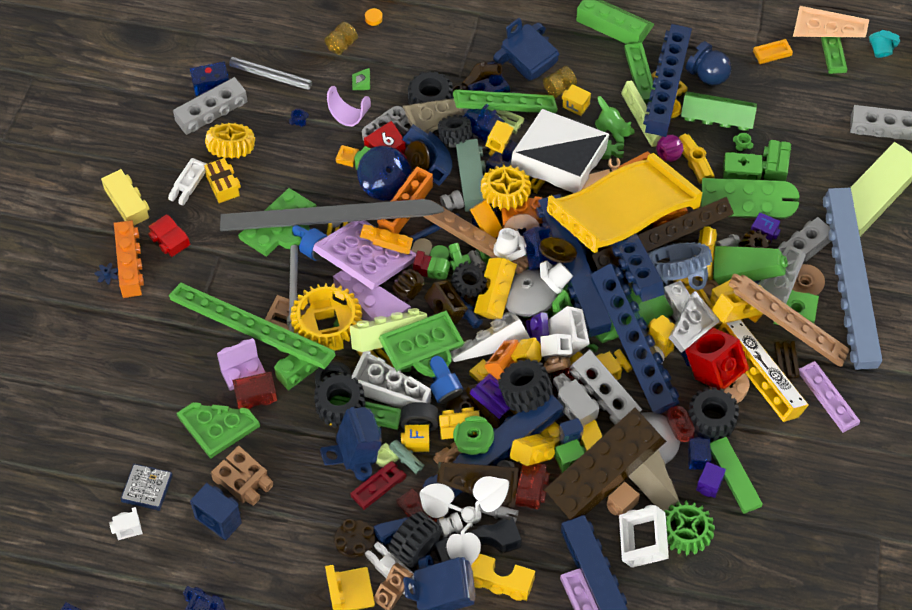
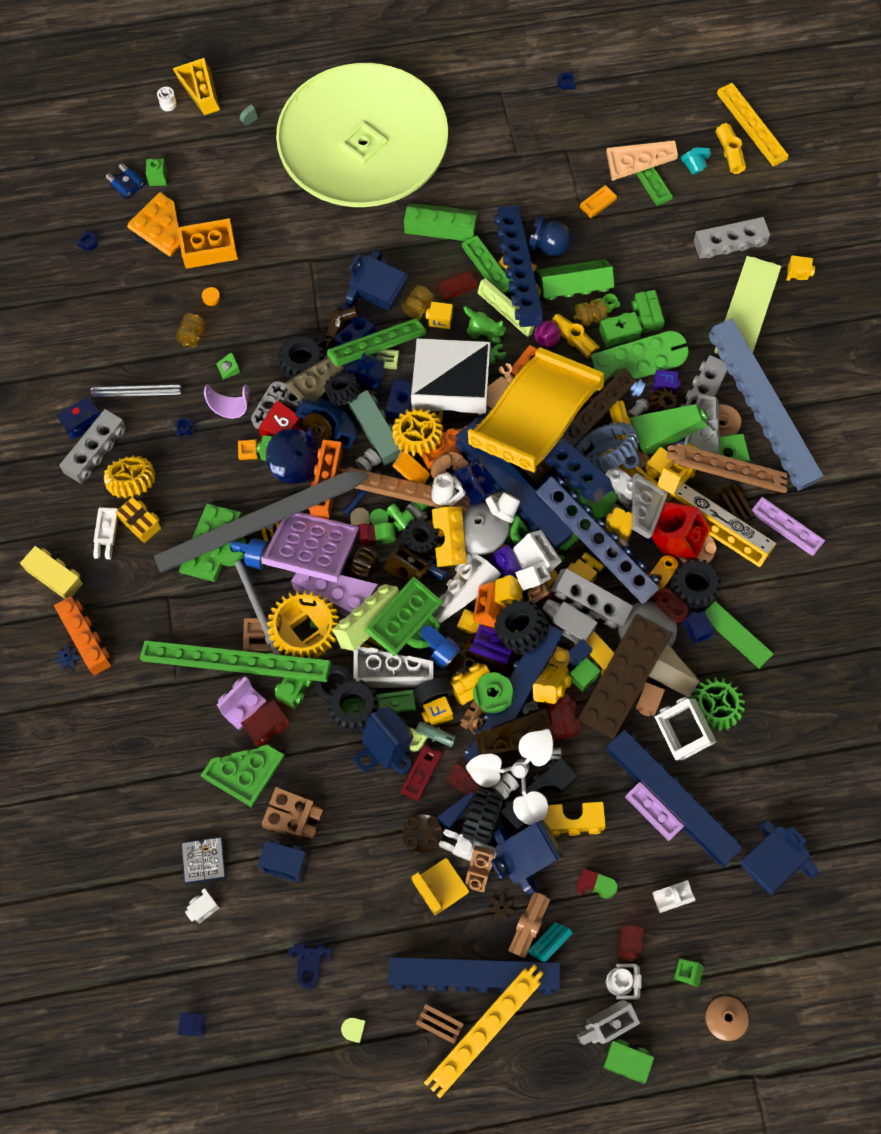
camera: 20 degrees left, 10 degrees up
red brick [148,214,190,257] -> none
light orange hinge [360,224,413,255] -> none
yellow brick [486,120,514,157] -> none
dark brown dish [539,237,577,263] -> none
dark purple brick [696,462,726,498] -> none
none -> clear red plate [438,270,477,300]
none -> clear yellow wheel [574,298,608,327]
none -> light blue plate [630,378,645,396]
none -> yellow plate [651,555,678,591]

